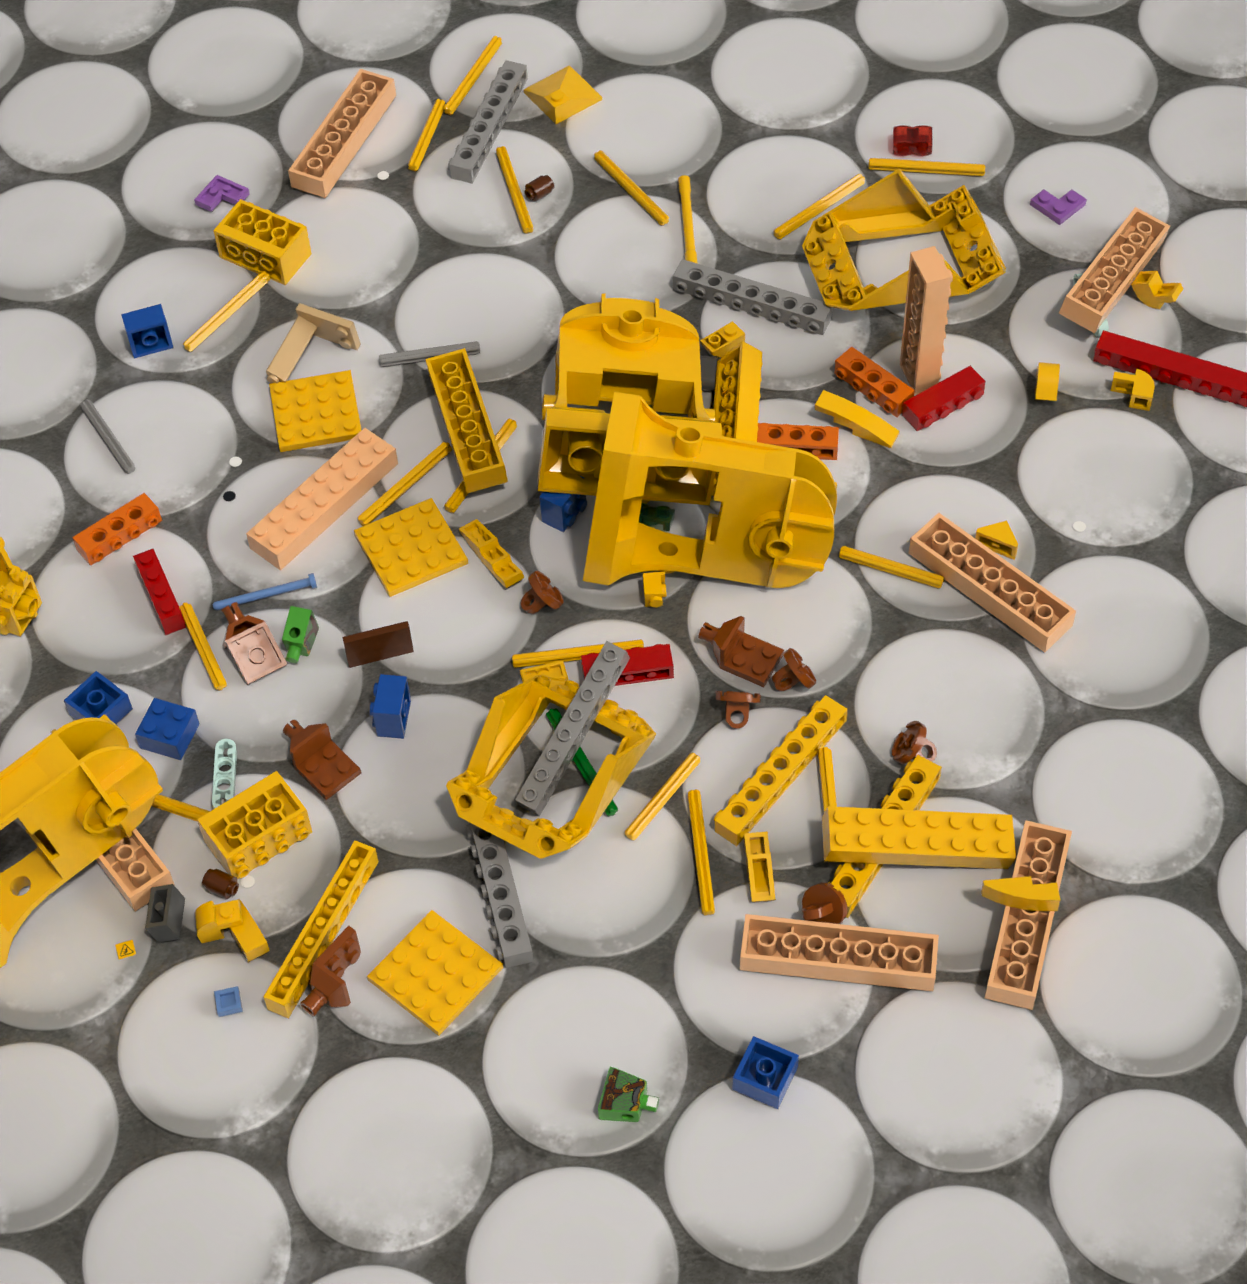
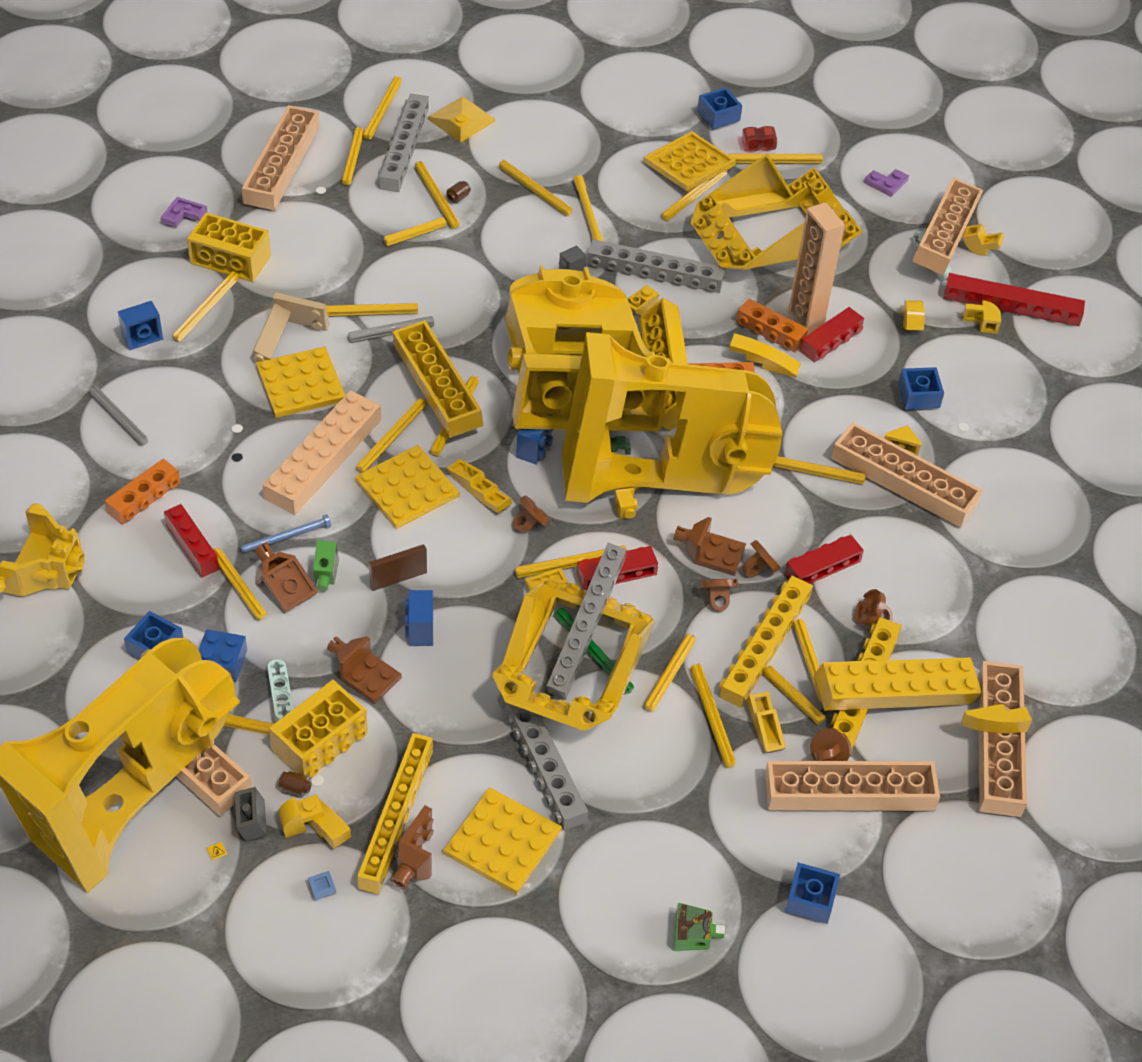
camera: 15 degrees left, 5 degrees down
none -> yellow axle [326,303,418,316]
none -> yellow axle [384,217,446,246]
none -> dark grey brick [559,245,587,271]
none -> yellow plate [644,131,736,192]
none -> blue brick [697,87,742,129]
none -> yellow axle [763,665,825,725]
none -> red brick [785,534,864,584]
none -> blue brick [898,367,944,410]

